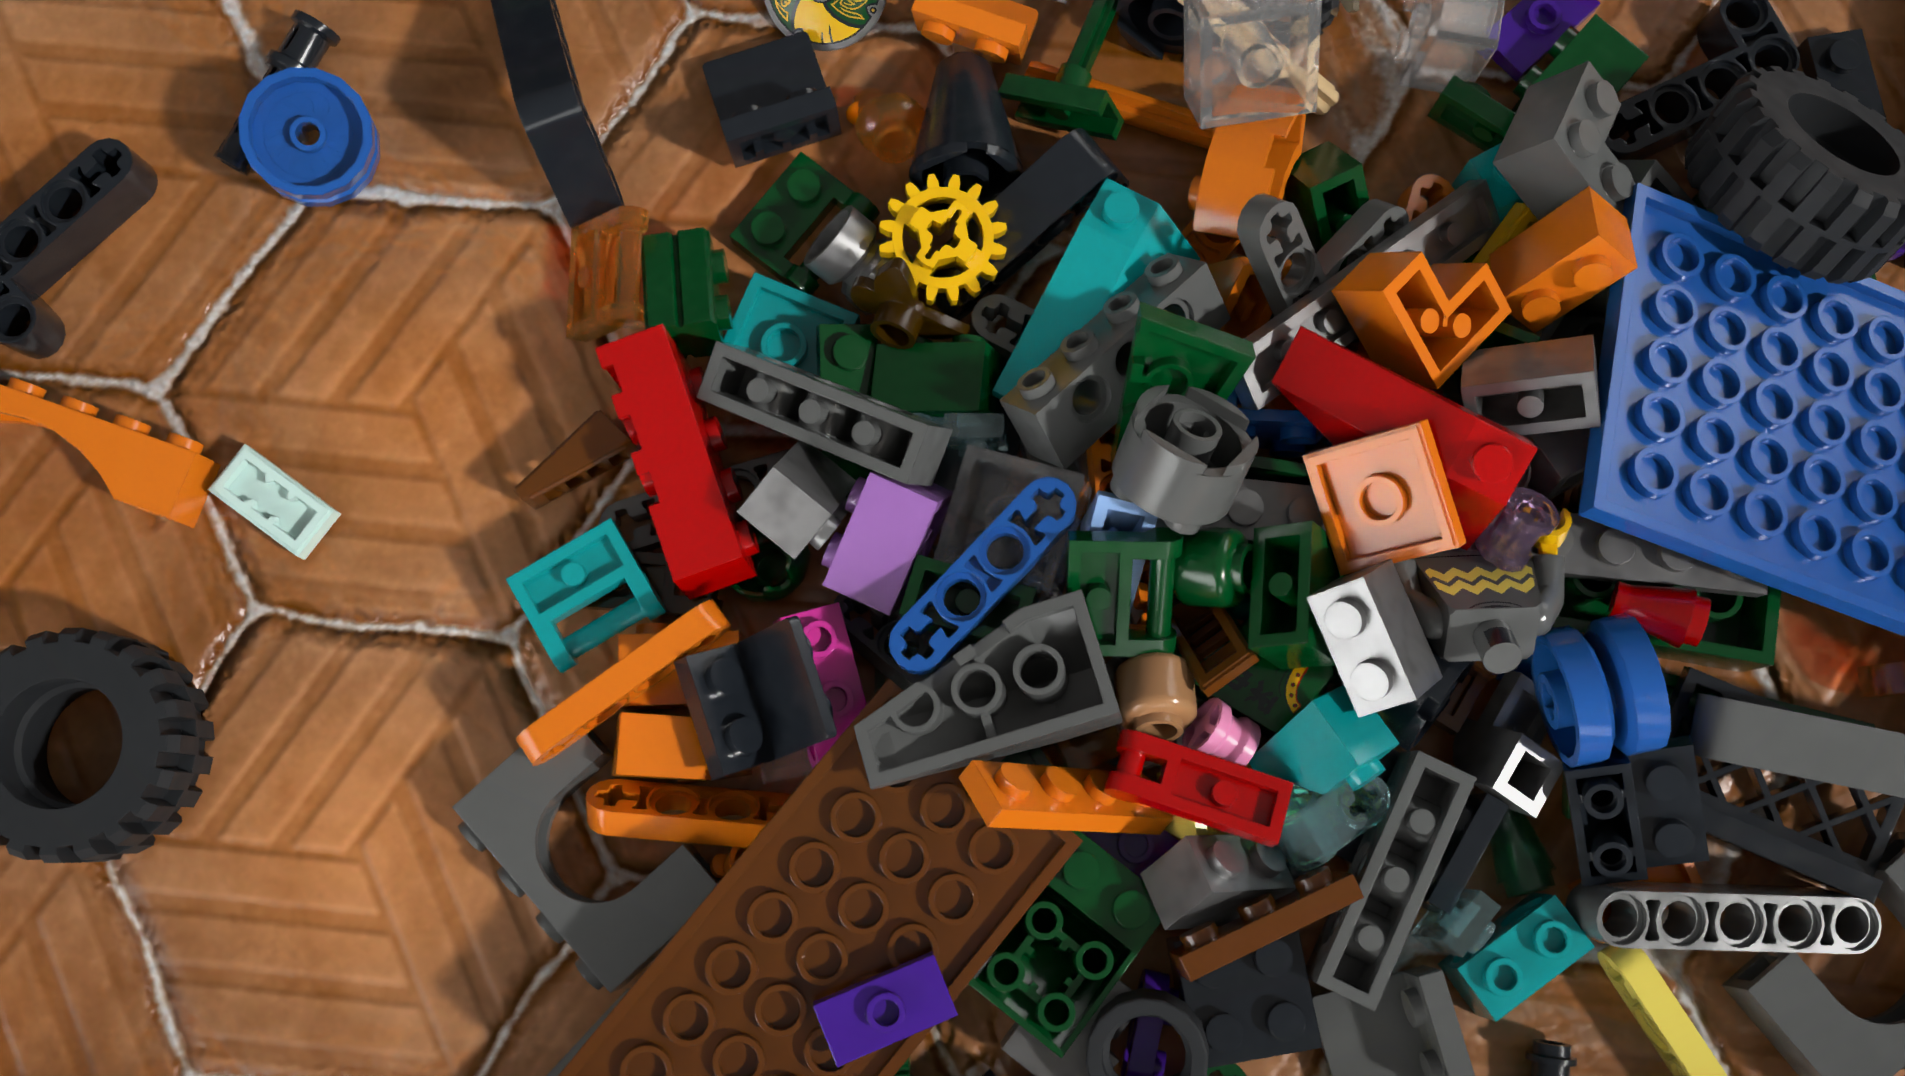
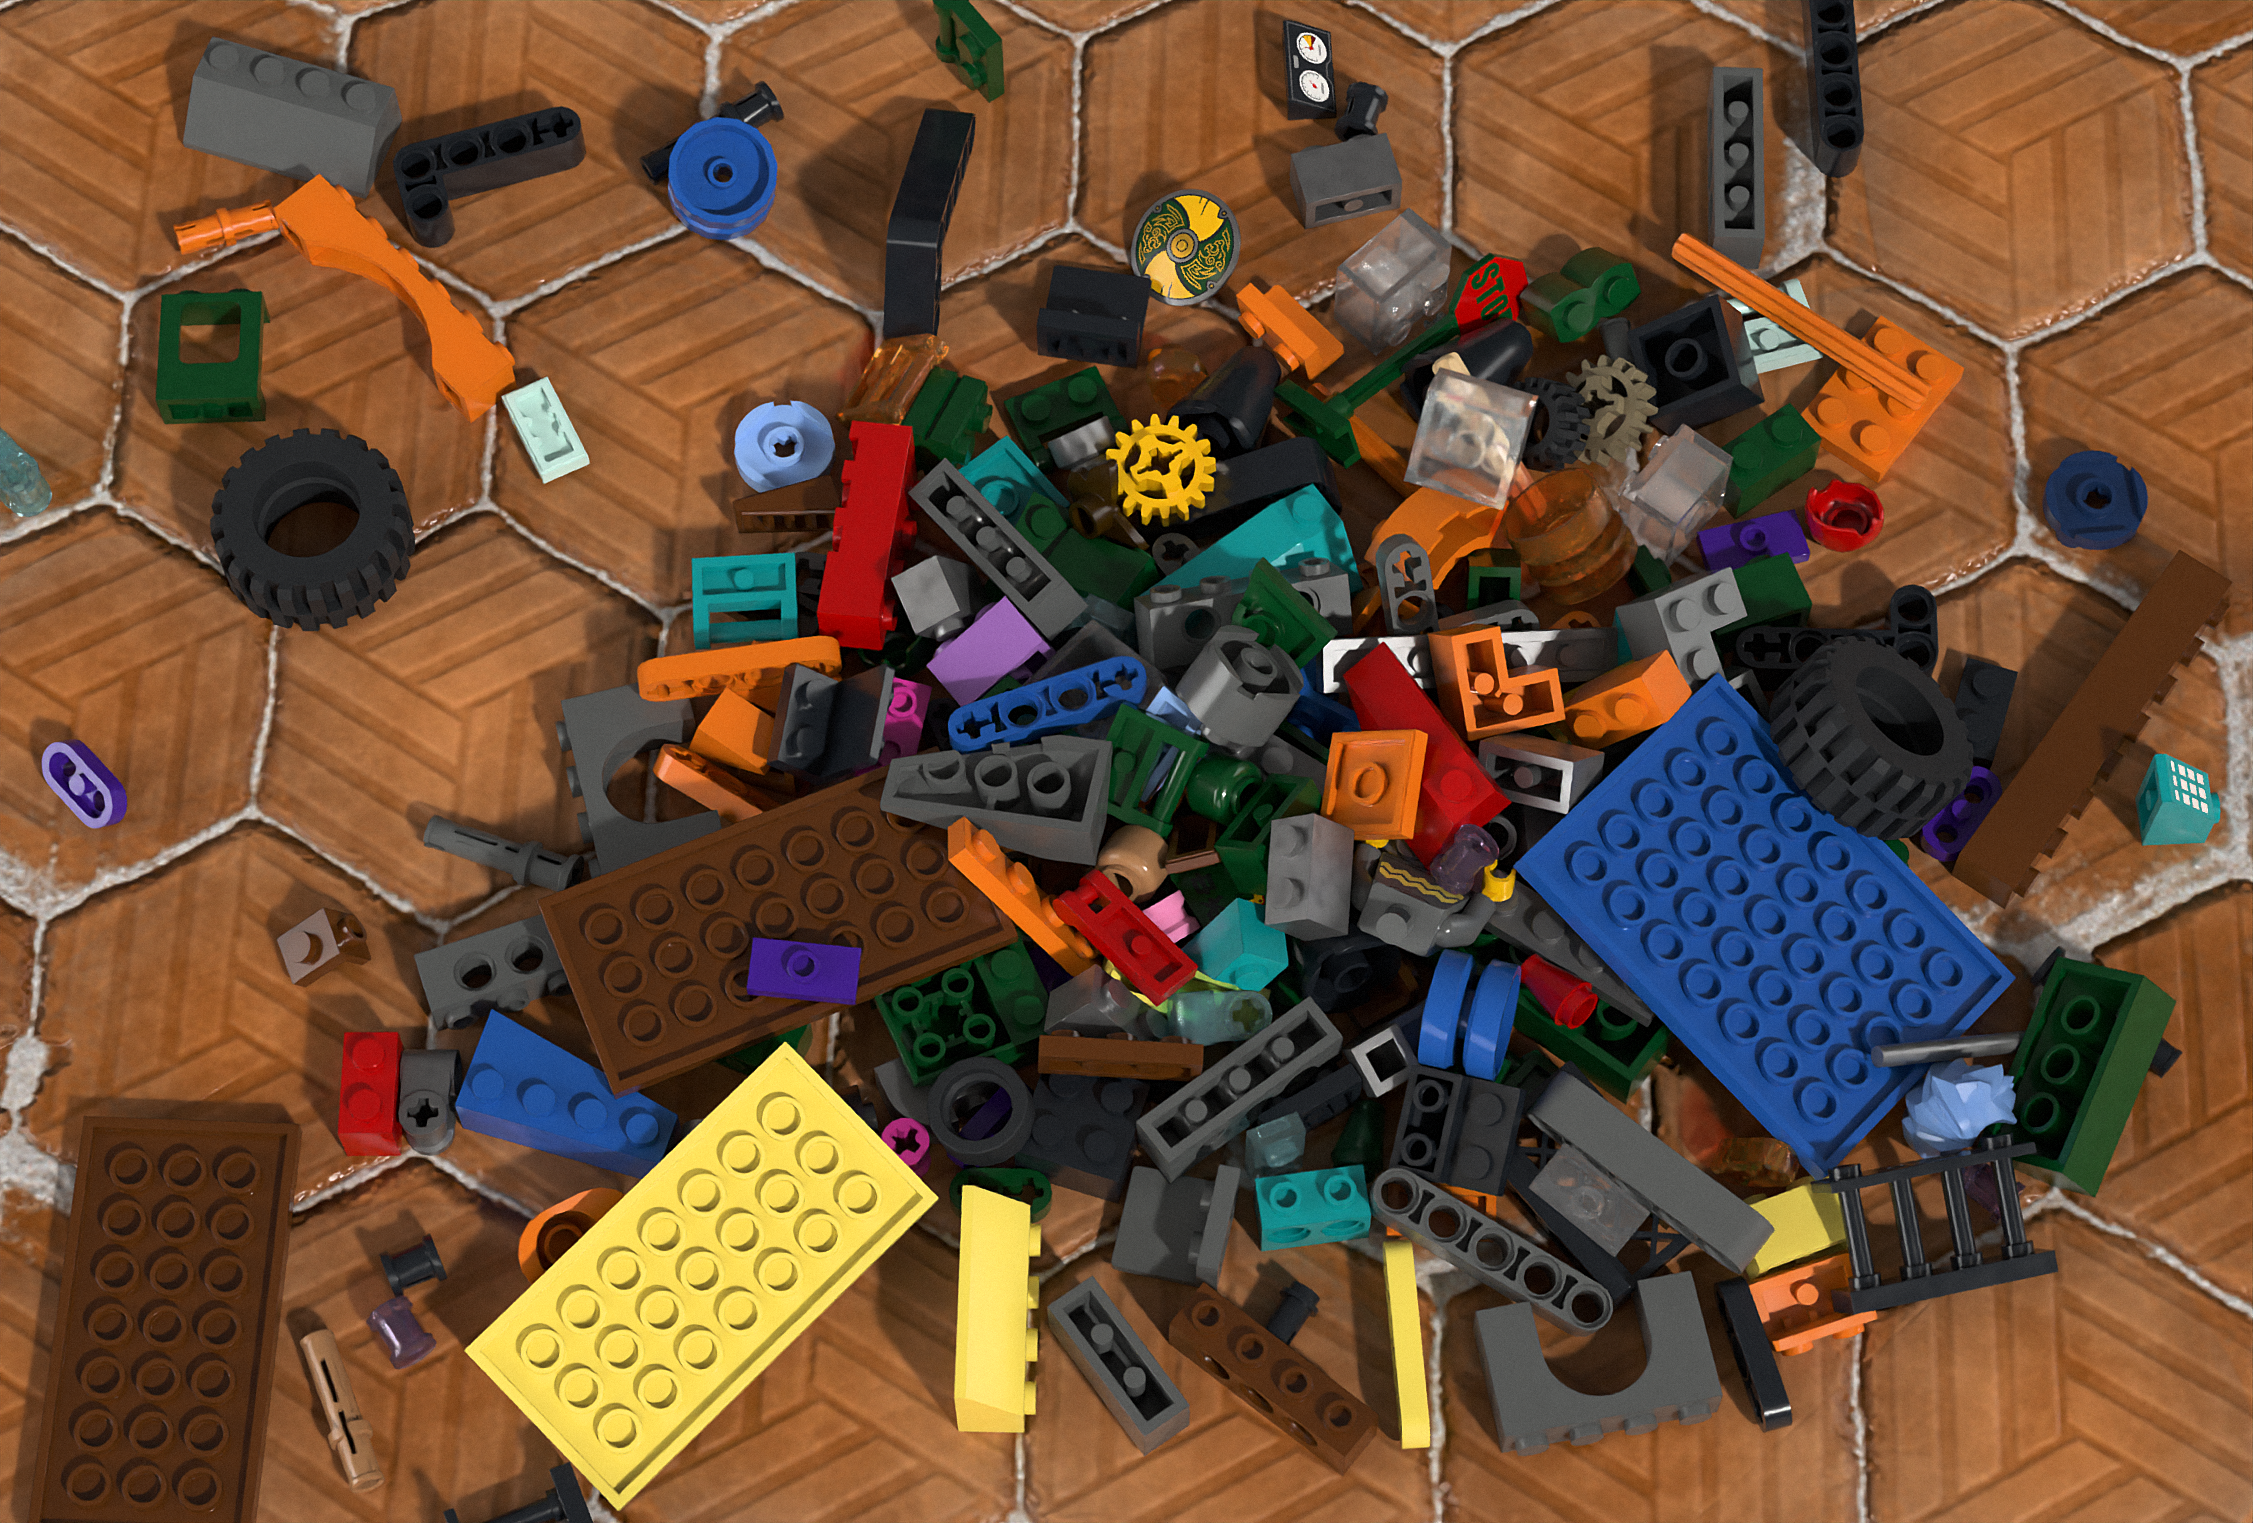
camera: 25 degrees right, 15 degrees down
none -> dark grey pin [423,815,584,892]
none -> light blue plate [734,401,836,493]
none -> clear orange wheel [1501,467,1638,605]
none -> clear plate [1528,1143,1651,1257]

